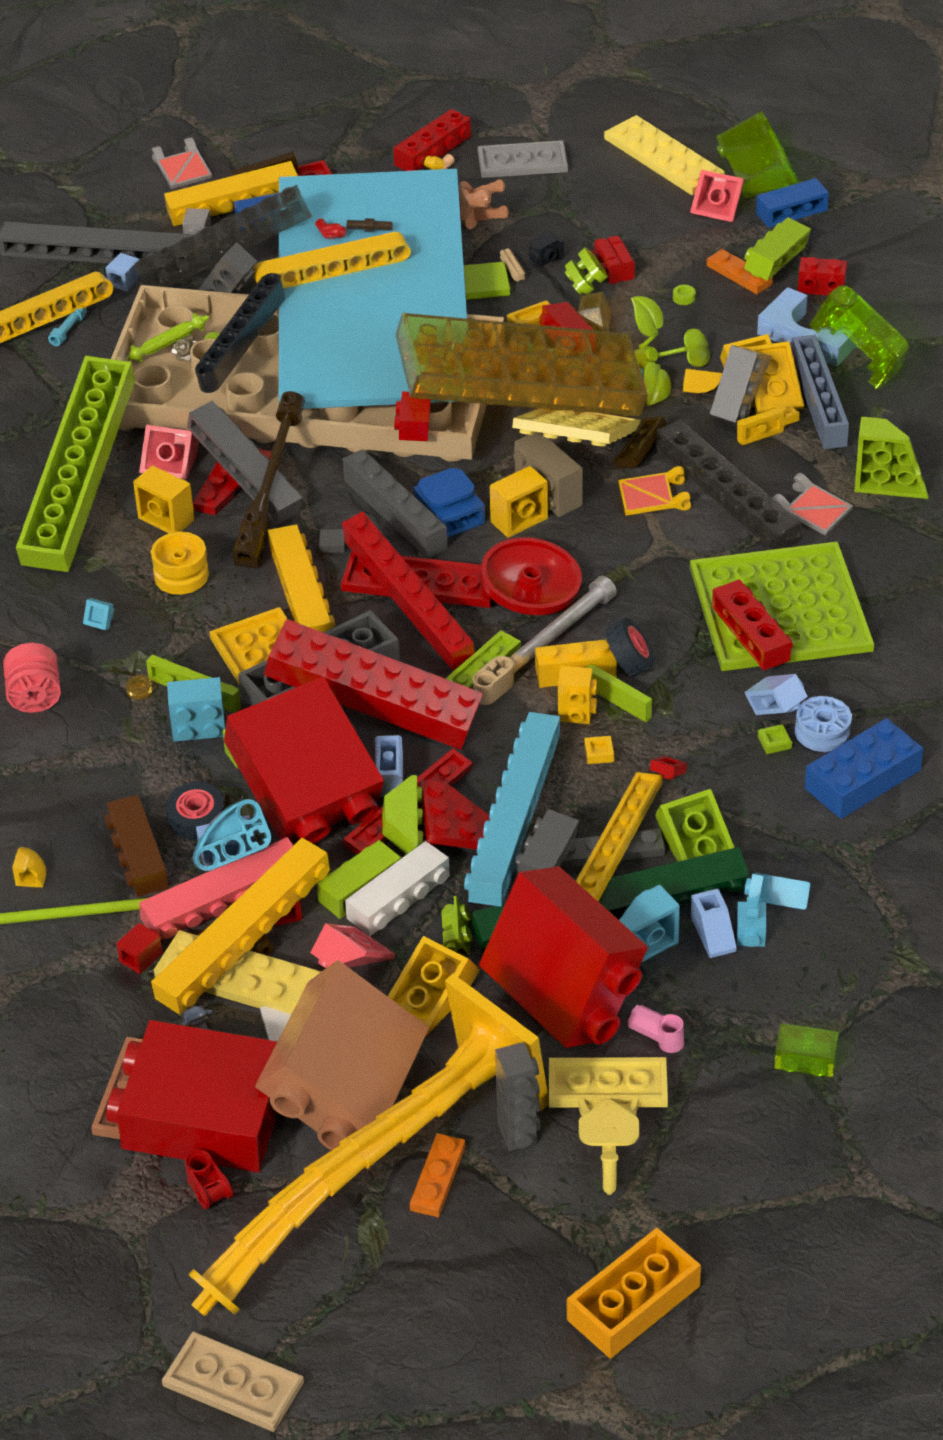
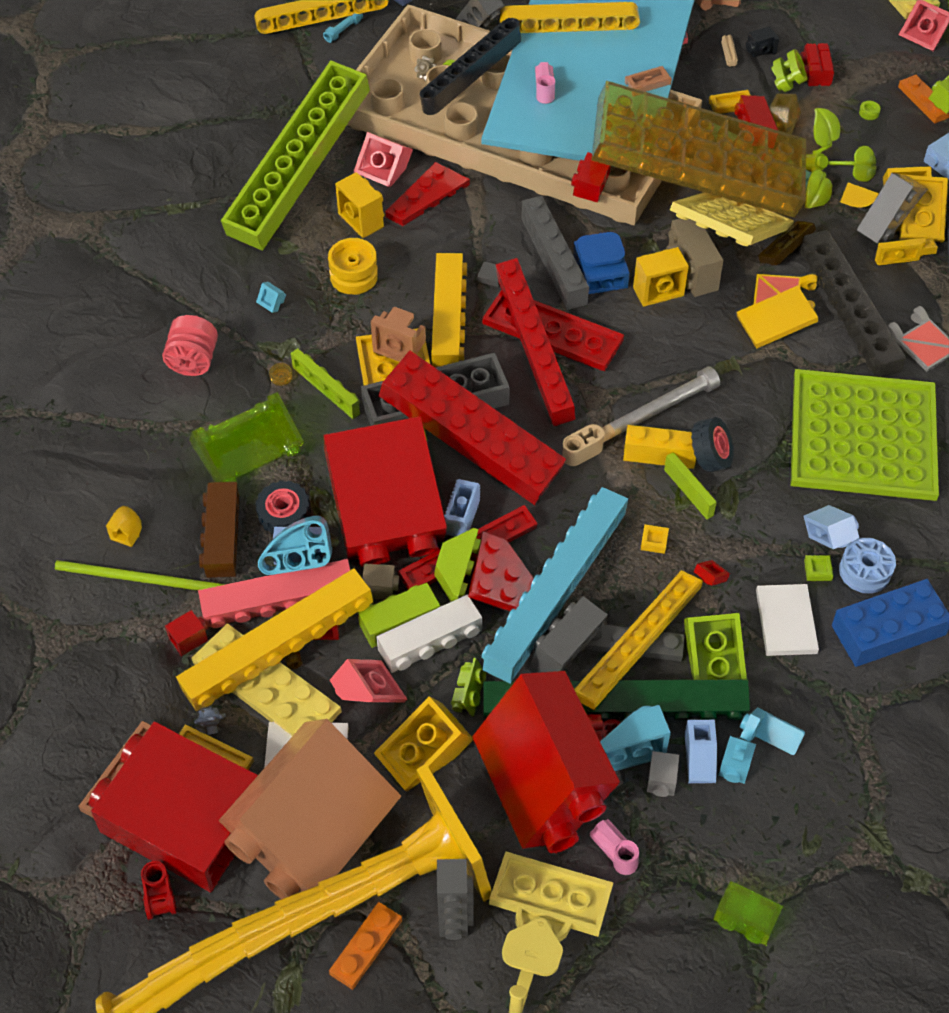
camera: 15 degrees right, 10 degrees up
lime wheel [126,313,209,363] -> none
medium azure brick [167,677,225,742] -> none
dark grey brick [187,400,302,525] -> none
dark brown bar [232,391,305,569] -> none
lime plate [446,630,521,689] -> none
lime tile [463,262,510,300] -> none
red dish [480,537,582,615] -> none
yellow brick [558,666,597,724] -> none
red brick [712,579,793,671] -> none
none -> clear neon green windscreen [189,392,304,482]
none -> dark tan brick [362,564,399,600]
none -> nougat panel [371,307,426,362]
none -> bright pink piece [535,62,555,104]
none -> nougat tile [625,66,672,95]
none -> light grey brick [647,751,679,797]
none -> yellow tile [736,285,818,349]
none -> white tile [756,584,819,656]

